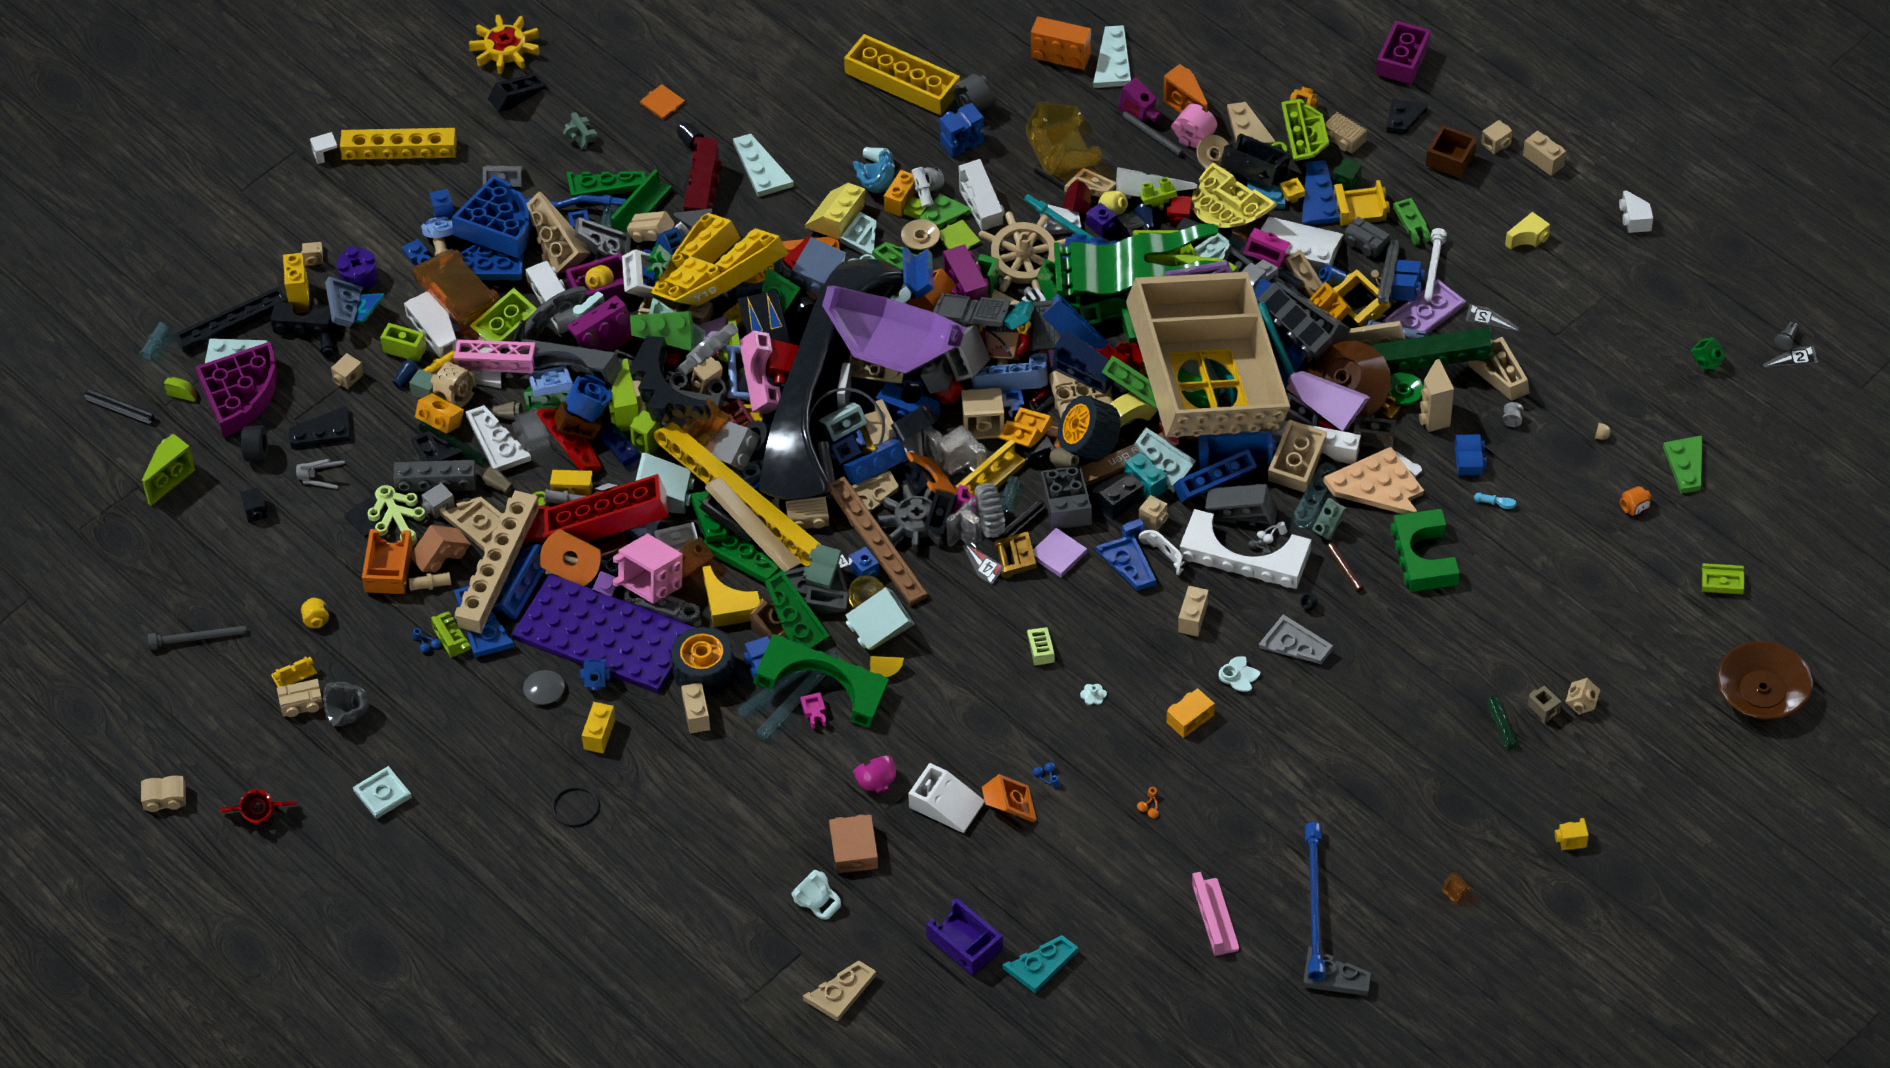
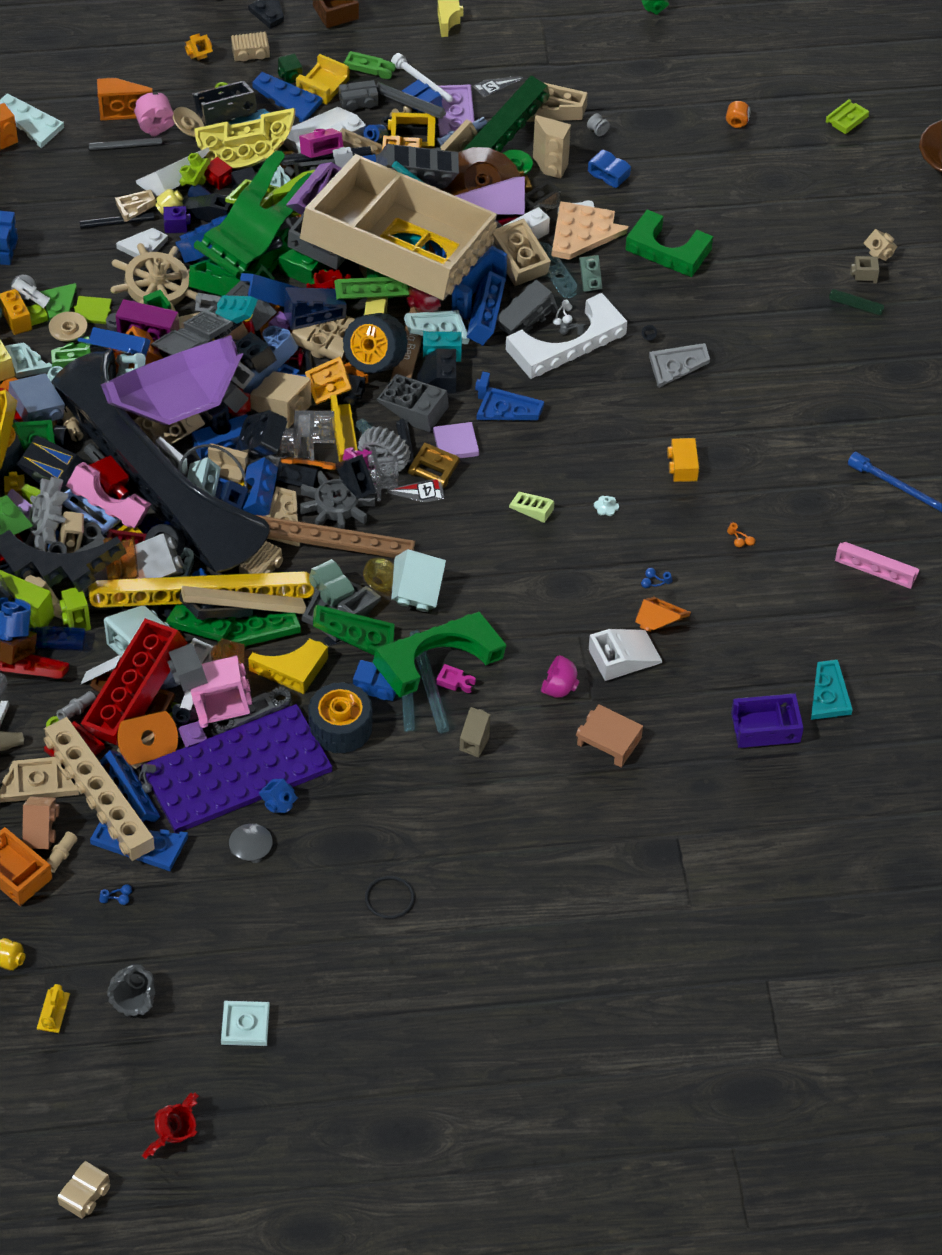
camera: 55 degrees left, 0 degrees up
tan brick [277,679,324,717] -> none
lime hinge [431,612,471,658] -> none
yellow hinge [550,470,593,496] -> none
yellow brick [581,702,615,754] -> none
tan brick [681,683,710,734] -> none
medium nougat slope [750,600,785,639] -> none
light aqua piece [791,870,841,919] -> none
tan wing [803,961,876,1021] -> none
blue brick [849,546,880,584] -> none
yellow brick [870,656,904,677] -> none
white wedge [959,159,1005,231] -> none
teal bar [1024,194,1094,239] -> none
clear yellow windscreen [1026,101,1103,176] -> none
dark tan cone [1050,447,1079,467] -> none
dark red brick [1063,180,1091,213] -> none
magenta torso [1118,77,1161,122] -> none
tan brick [1139,495,1168,531] -> none
white piece [1139,530,1184,576] -> none
tan brick [1178,586,1209,637] -> none
light aqua plate [1219,656,1260,692] -> none
tan wing [1227,102,1276,145] -> none
yellow tile [1280,178,1305,204] -> none
lime wedge [1281,99,1329,161] -> none
reddish brown bar [1326,543,1364,592] -> none
medium azure piece [1474,493,1517,509] -> none
tan hinge [1595,423,1611,440] -> none
bright green wing [1663,436,1702,494] -> none
none -> dark grey piece [139,764,156,793]
none -> dark grey brick [167,643,208,692]
none -> black brick [235,332,277,374]
none -> dark tan slope [460,707,490,758]

